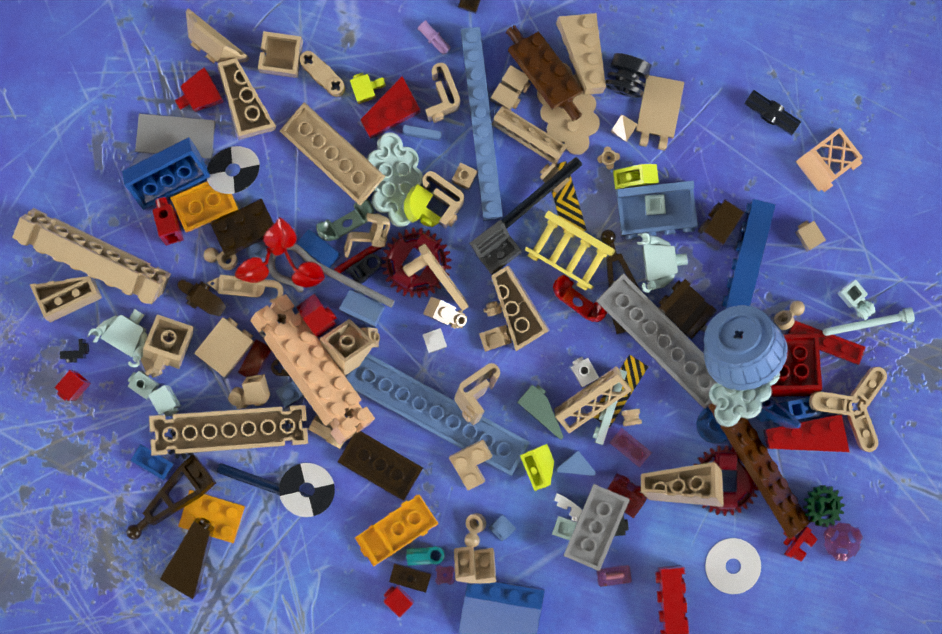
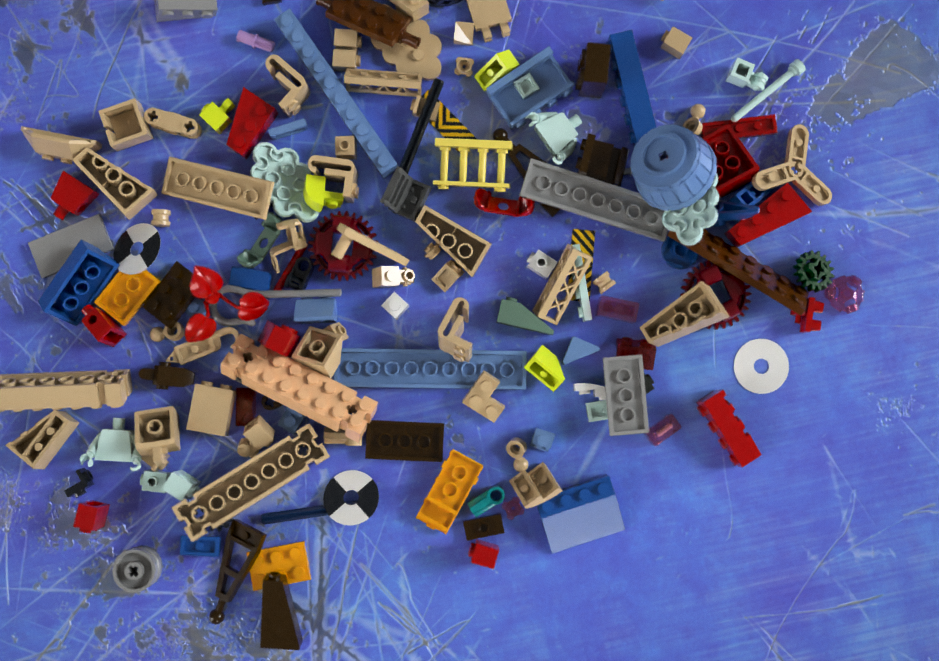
camera: 30 degrees left, 0 degrees up
none -> light grey wheel [112,546,163,593]
none -> tan wheel [151,209,171,227]

